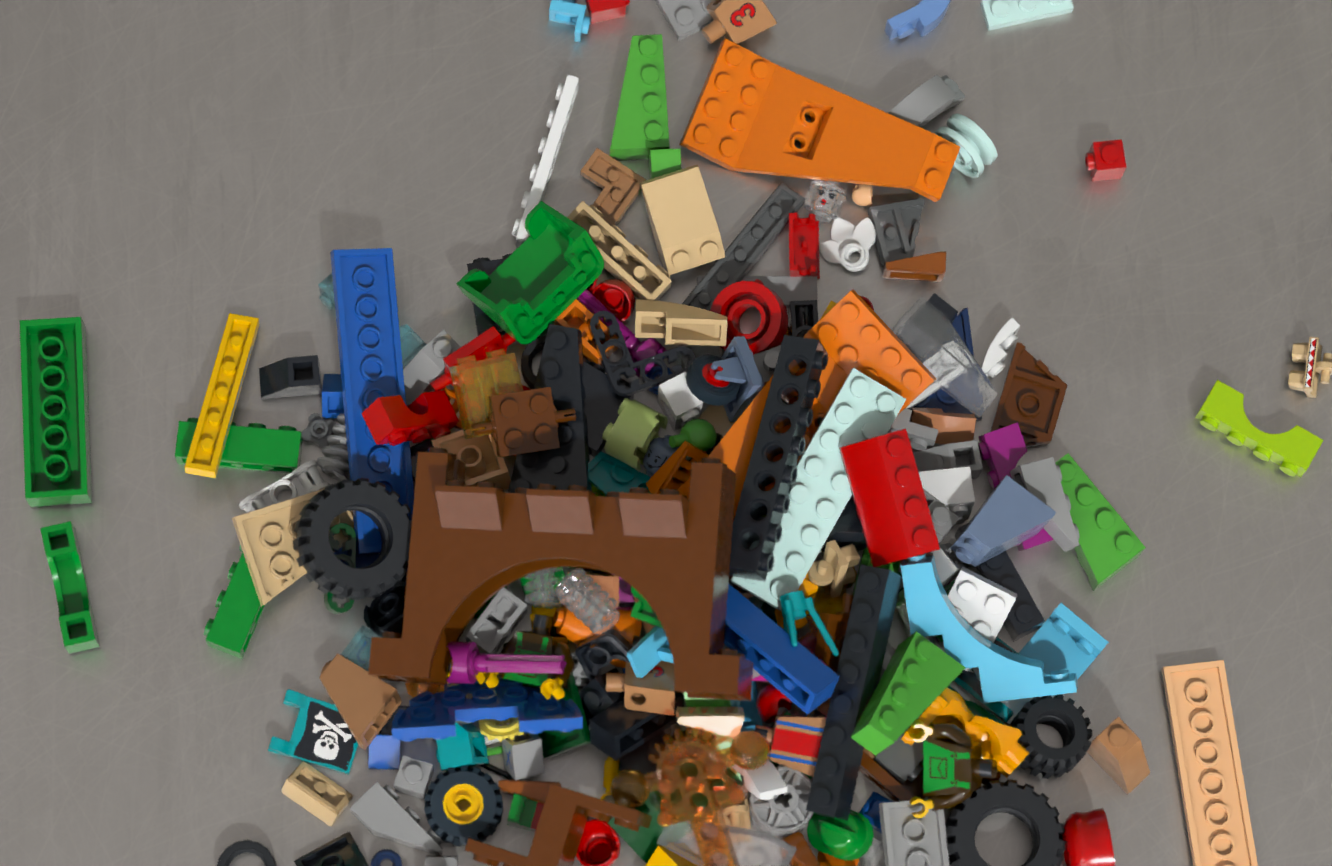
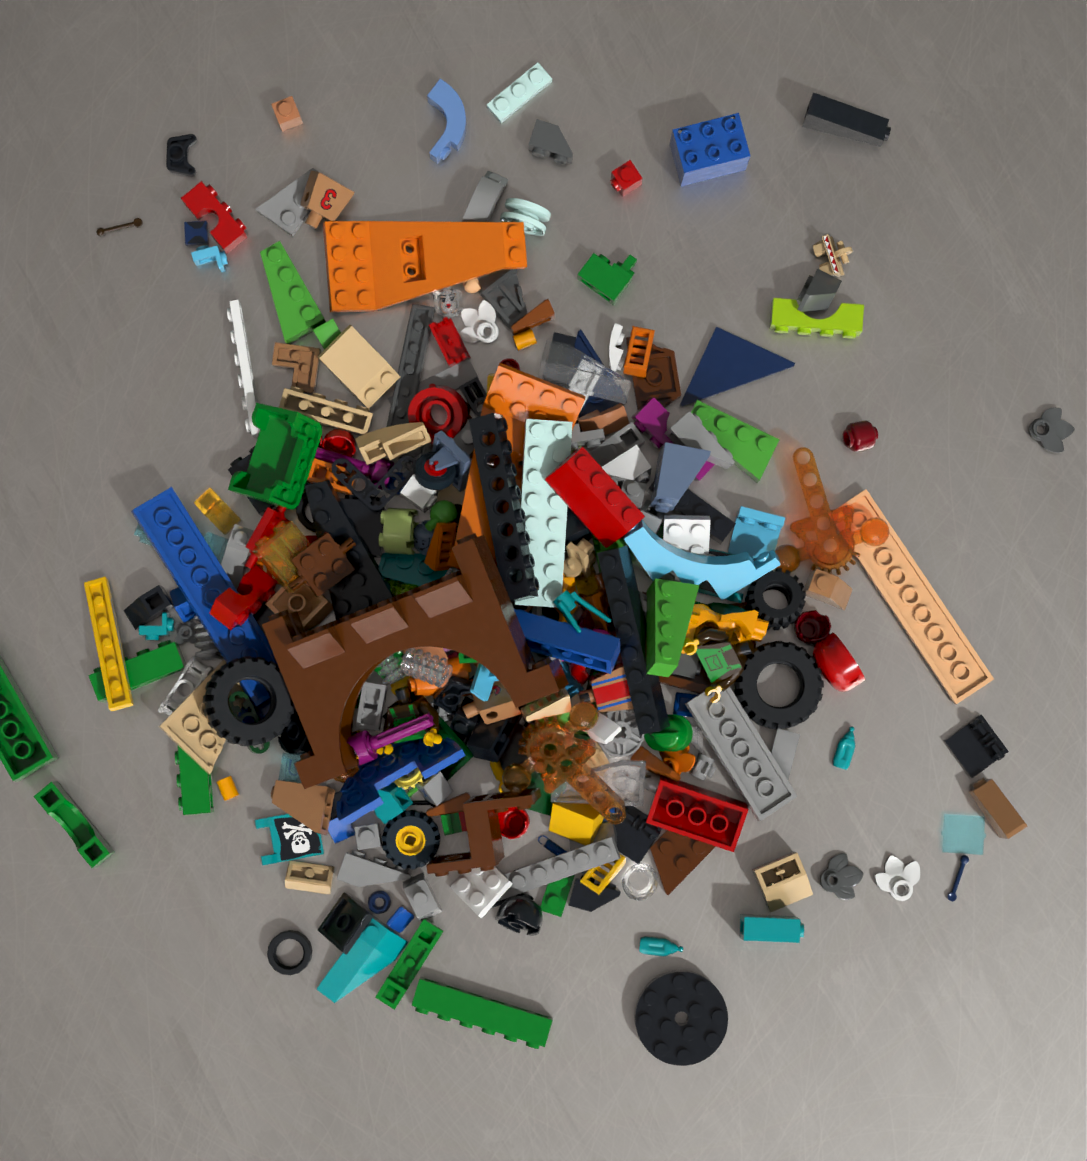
camera: 20 degrees left, 10 degrees up
none -> teal bracket [139,612,174,641]
none -> clear yellow slope [194,487,242,536]
none -> light orange hinge [216,776,239,801]
none -> light orange hinge [512,329,537,351]
none -> dark grey slope [529,119,573,164]
none -> green hinge [577,253,637,305]
none -> orange slope [623,326,655,378]
none -> blue container [669,113,751,187]
none -> dark blue tile [680,327,795,407]
none -> clear orange piece [775,447,890,575]
none -> dark red hair [794,610,831,645]
none -> dark grey slope [797,269,842,312]
none -> dark red head [843,420,878,452]

